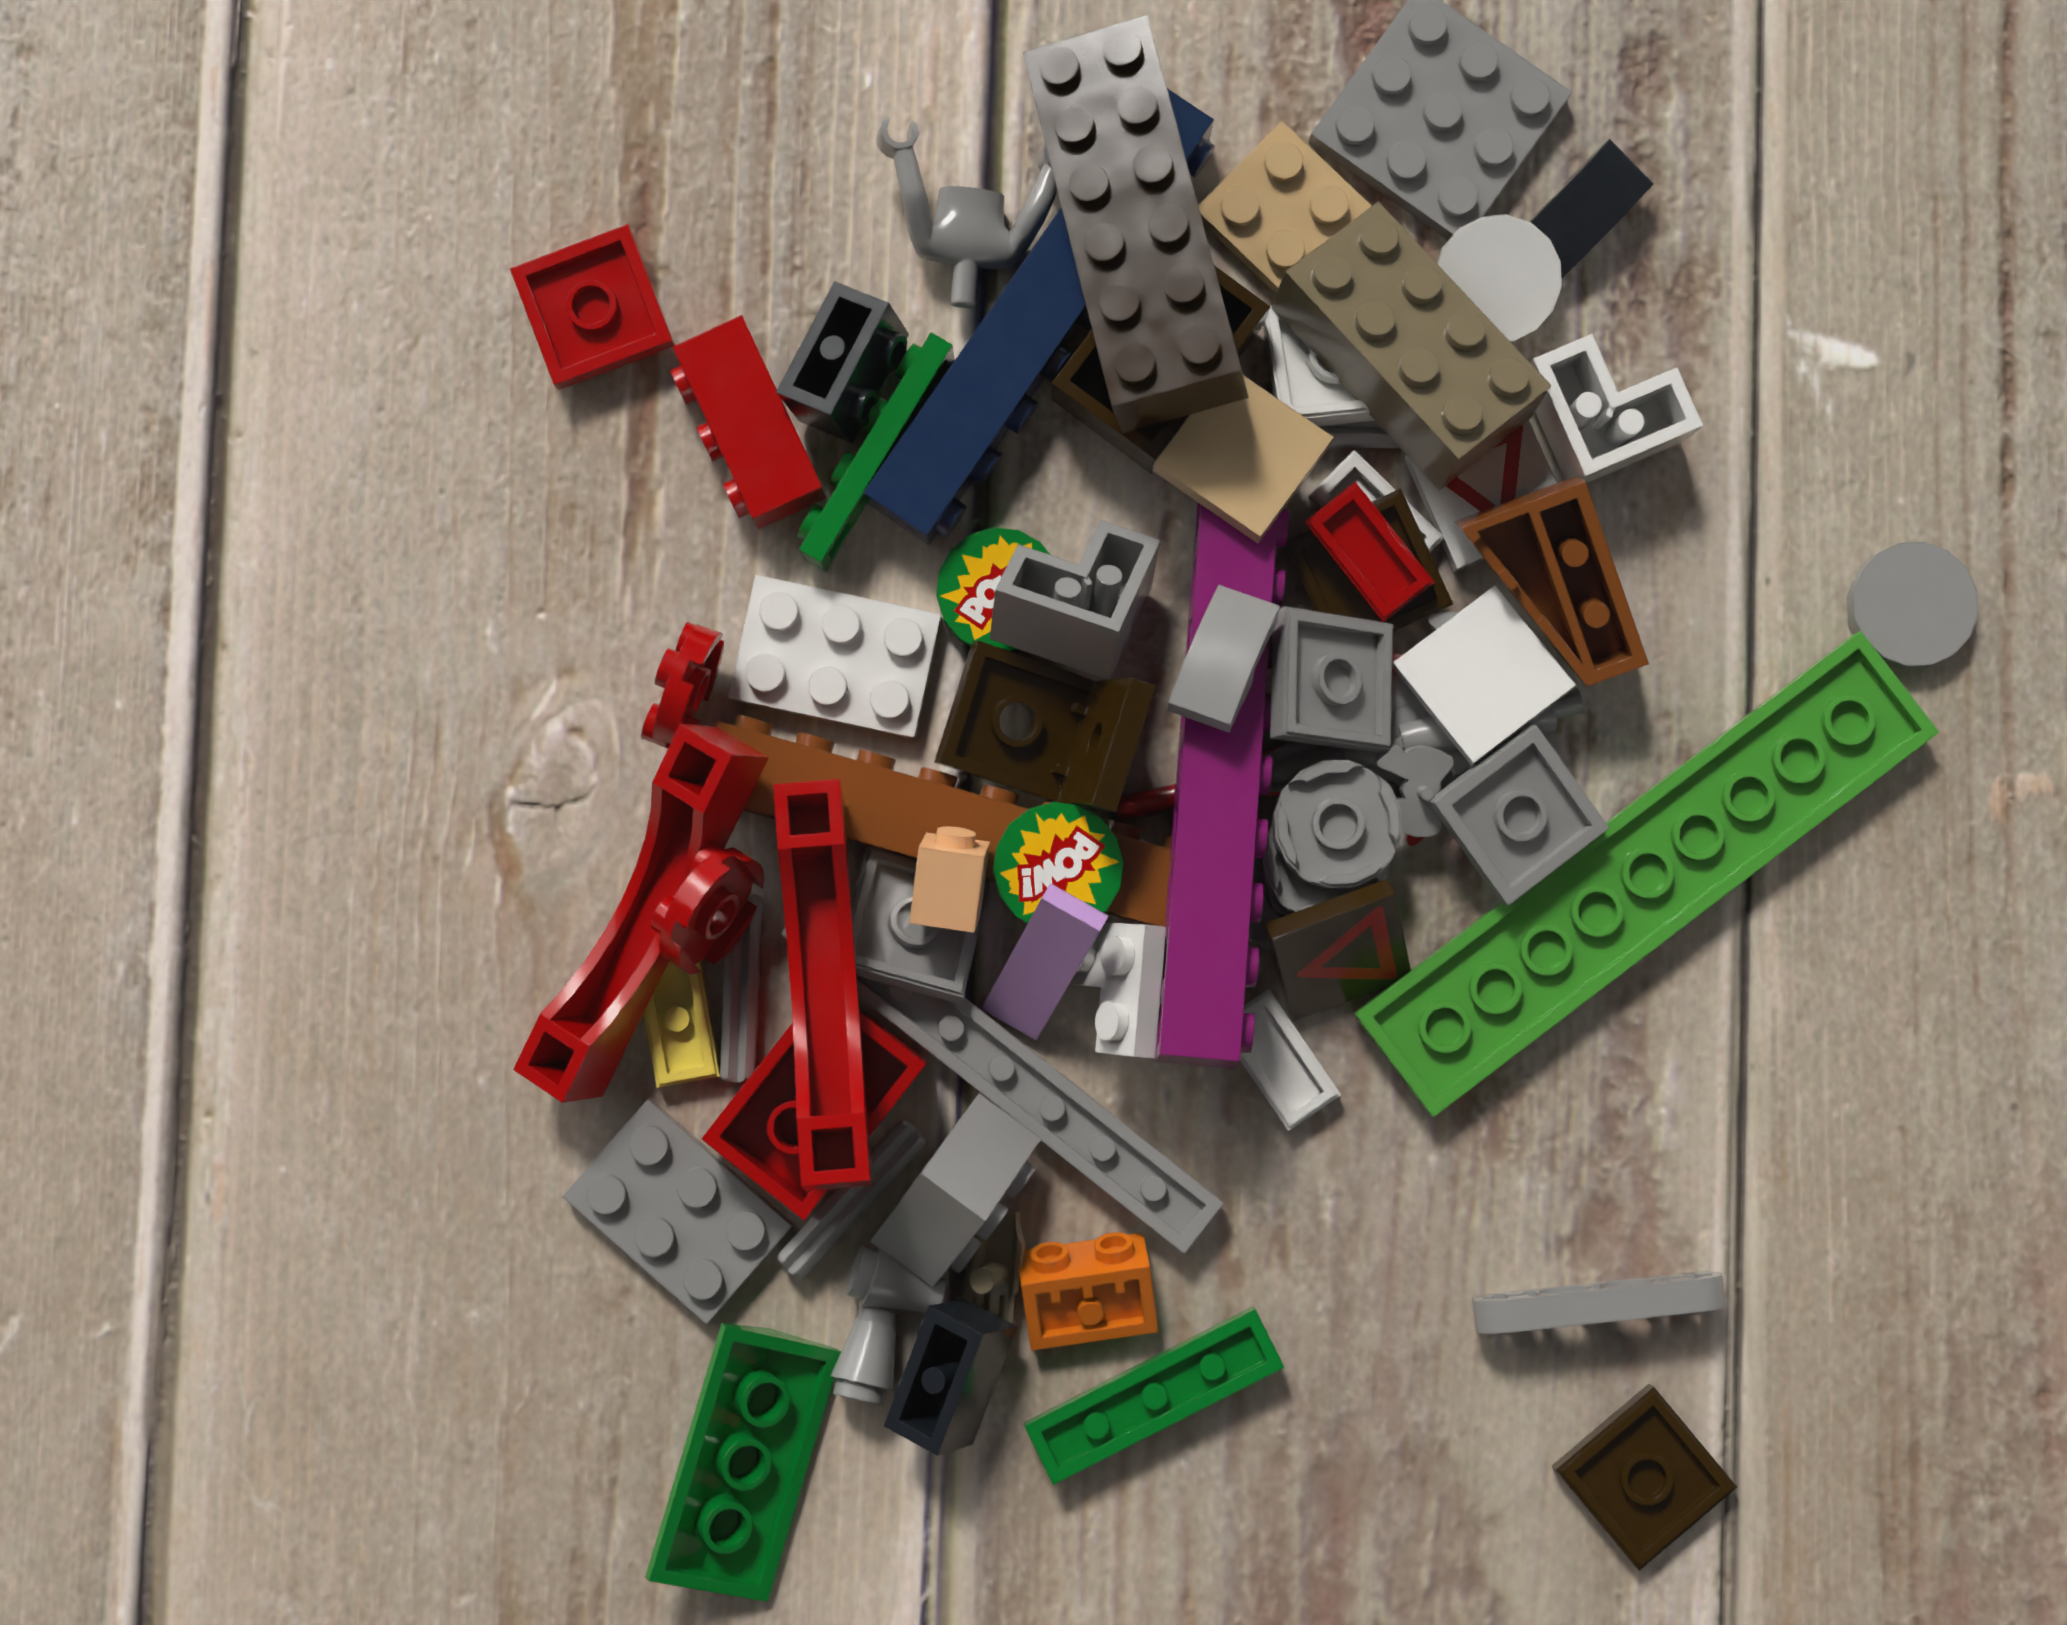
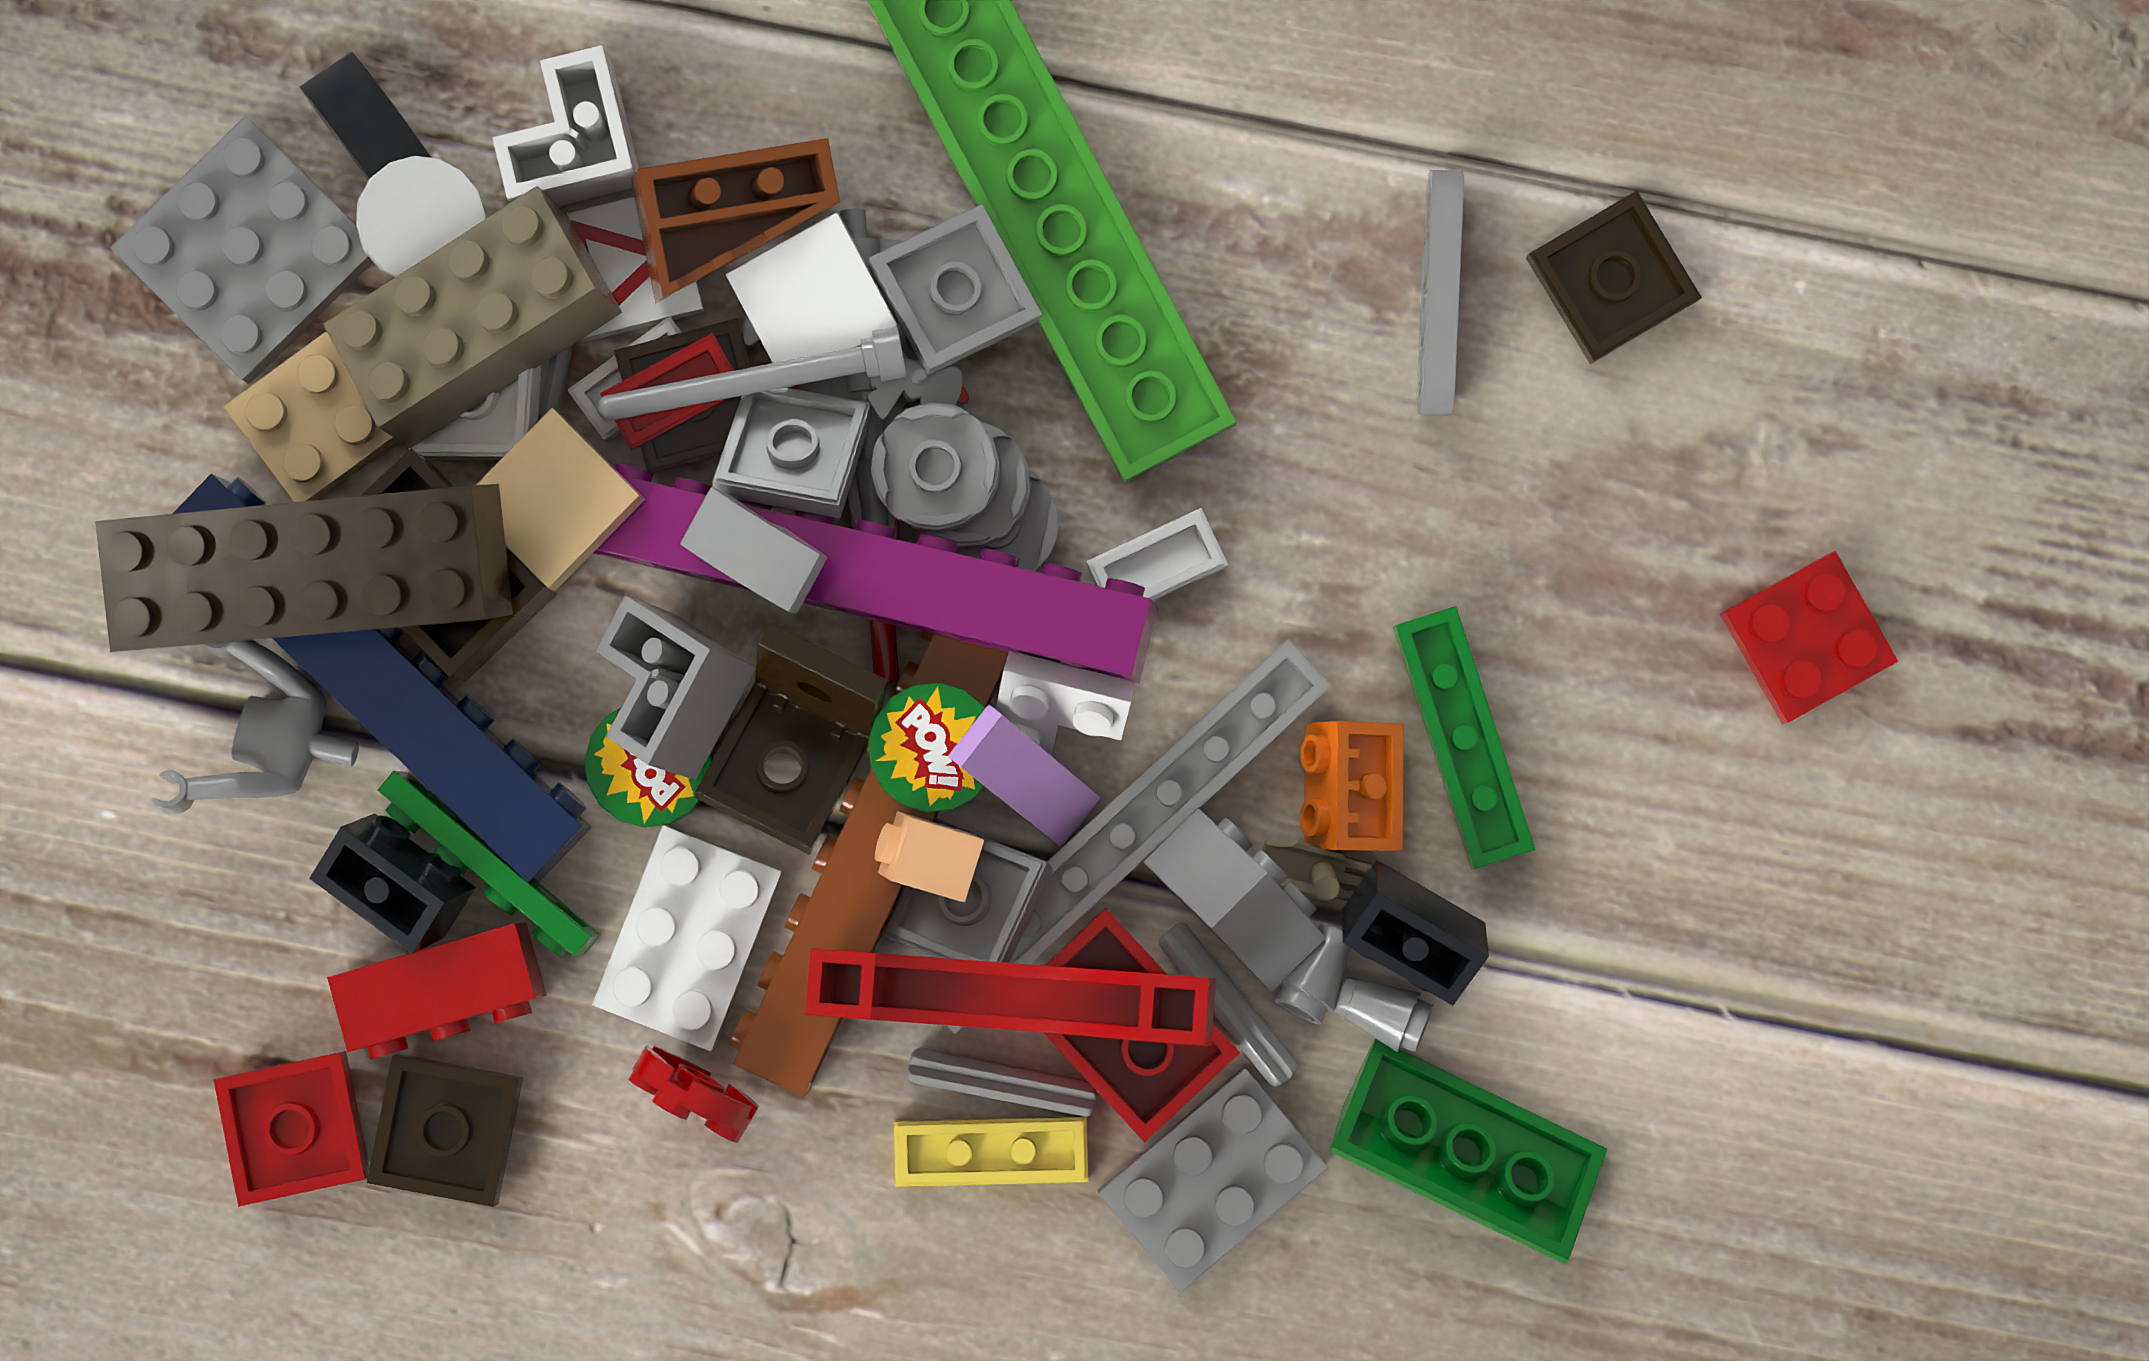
camera: 80 degrees left, 0 degrees up
red arch [513,723,769,1103] -> none
red plate [651,843,765,974] -> none
dark brown tile [1265,879,1411,1021] -> none
none -> dark brown plate [367,1054,523,1207]
none -> light grey piece [597,326,907,421]

